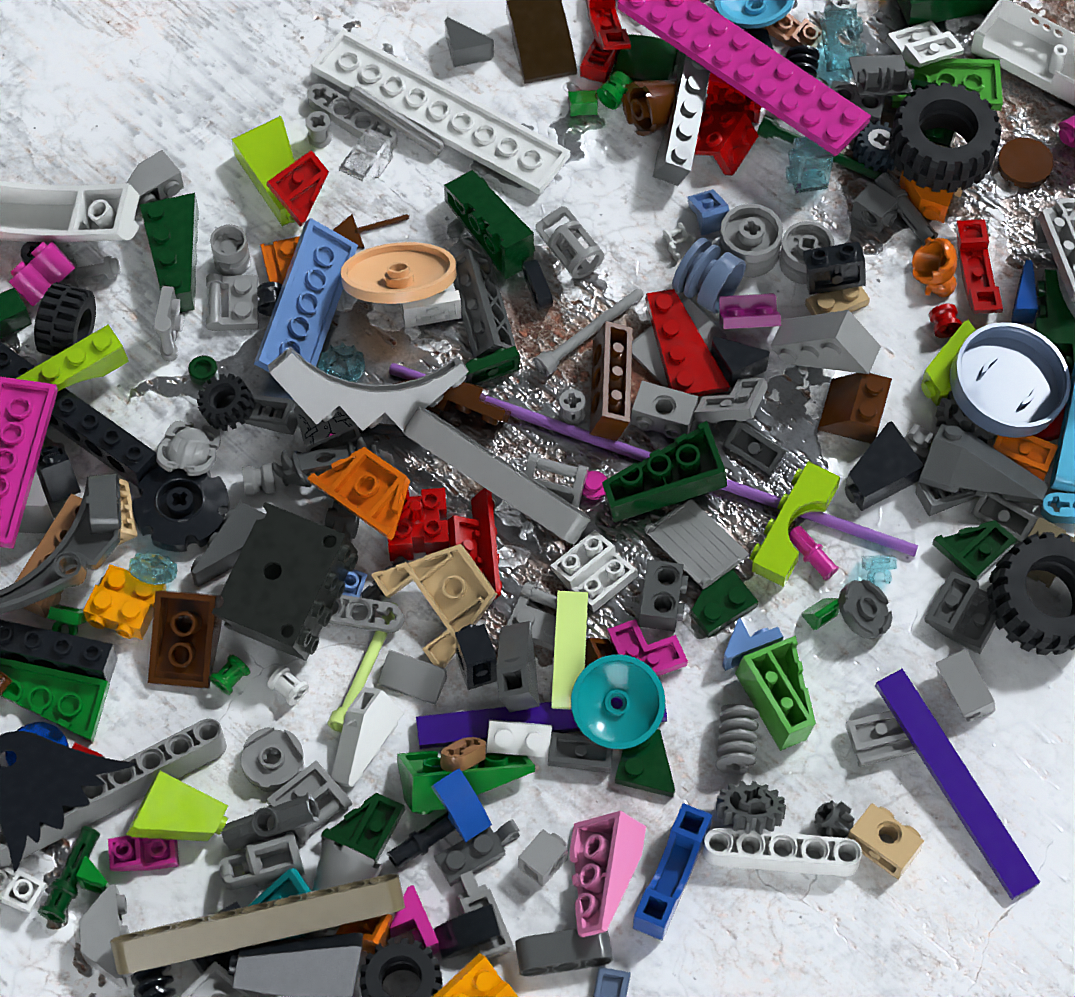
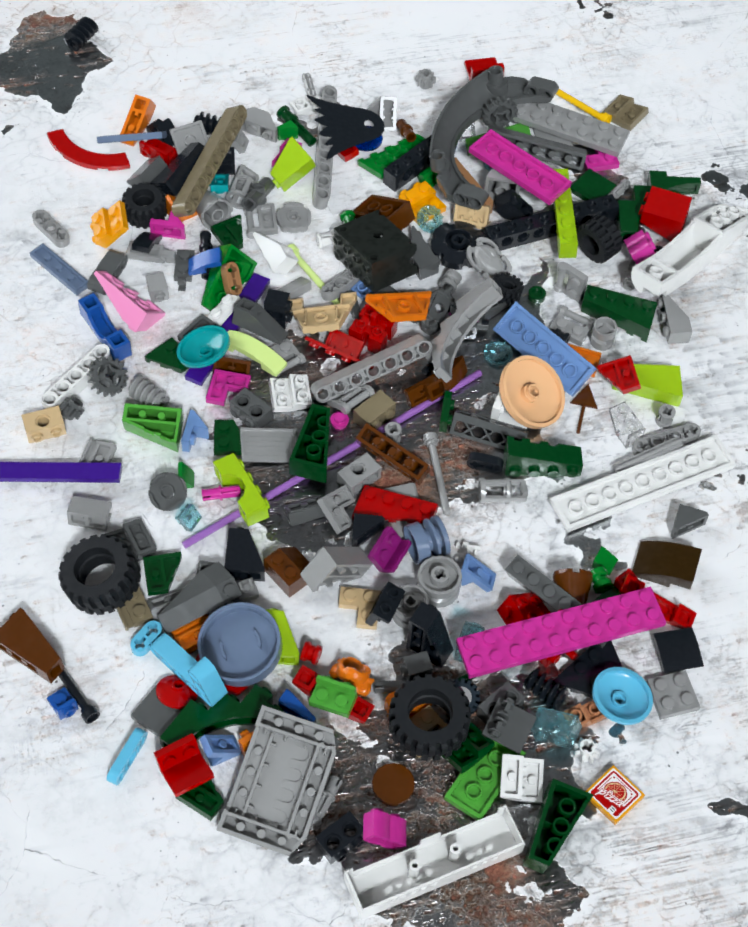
camera: 120 degrees right, 5 degrees down
none -> bright green bracket [309,675,358,718]
none -> dark tan brick [353,389,396,429]
none -> black wedge [406,602,454,668]

